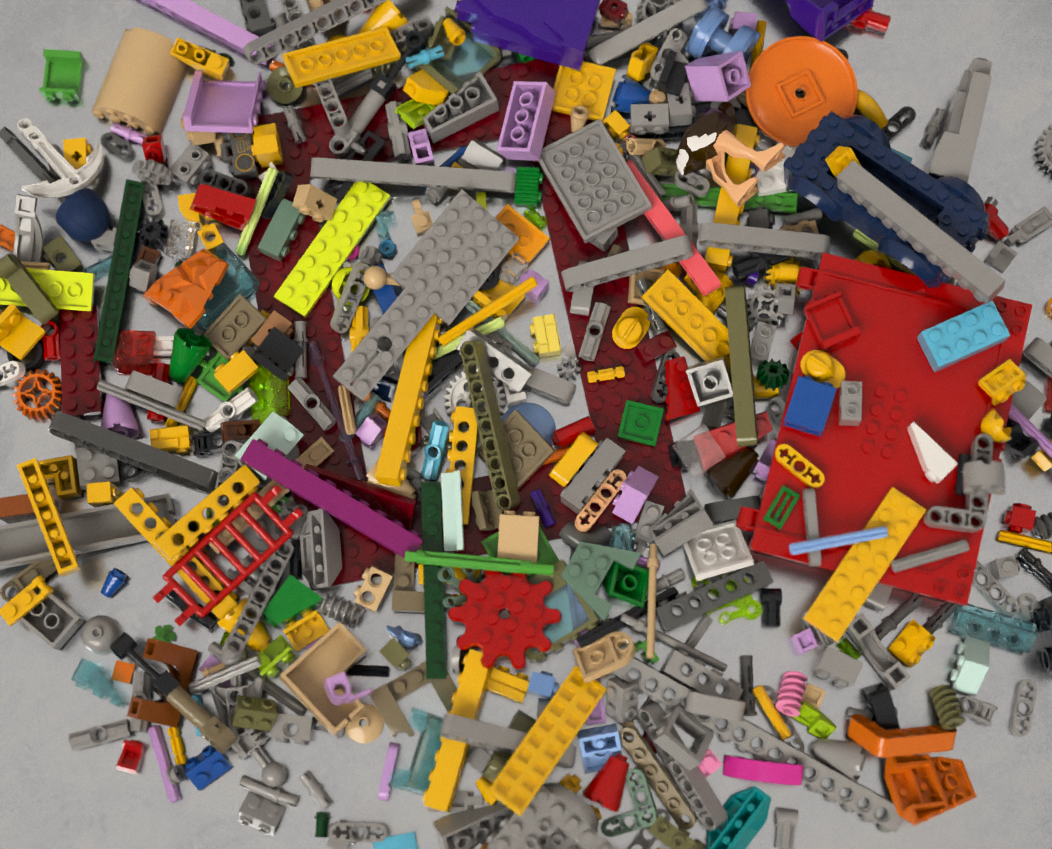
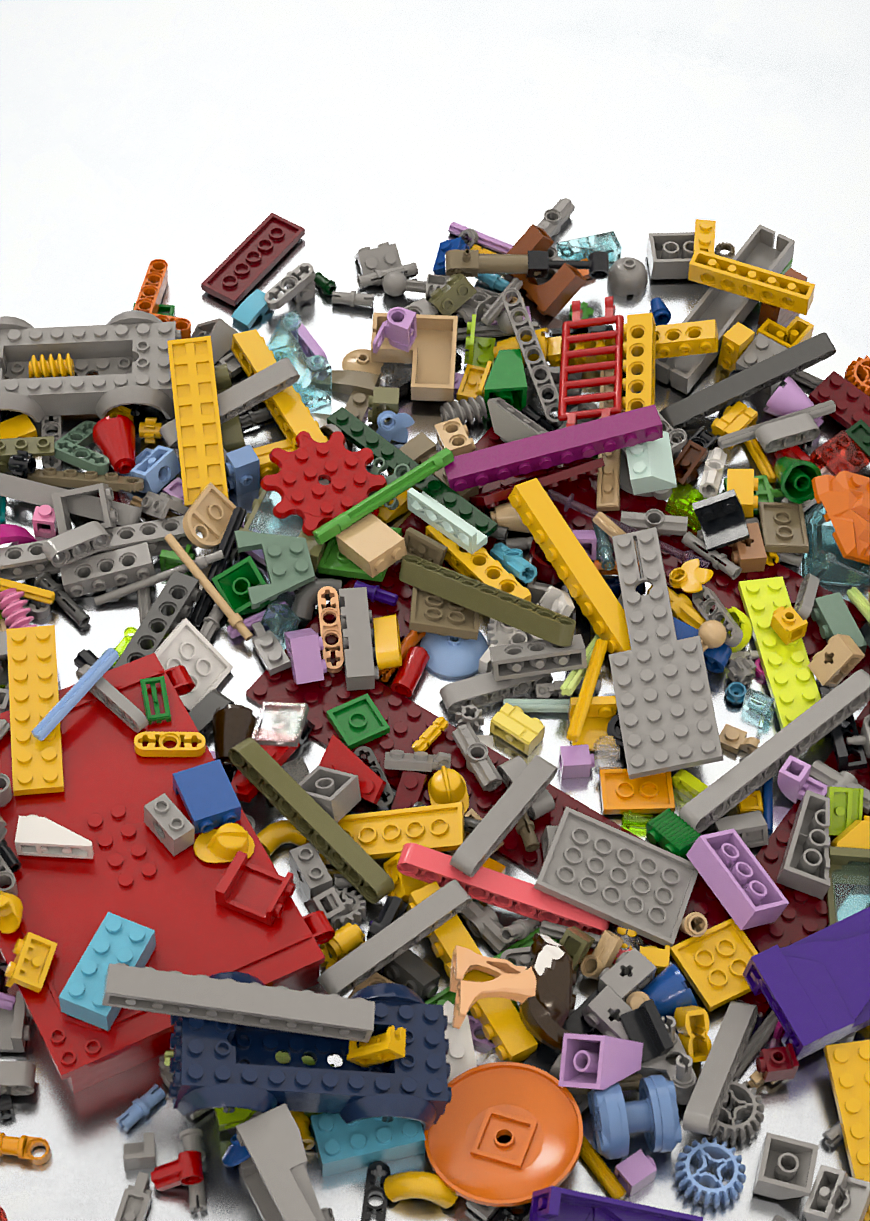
camera: 130 degrees right, 25 degrees down
red bracket [116,740,144,774] -> none
light grey wedge [648,488,714,556] -> none
dark green gear [756,359,790,391] -> none
none -> black gear [8,450,36,478]
none -> light grey hinge [384,750,451,772]
none -> white bracket [539,586,575,617]
none -> yellow plate [669,559,713,593]
none -> yellow brick [770,606,808,645]
none -> light grey beam [794,573,820,620]

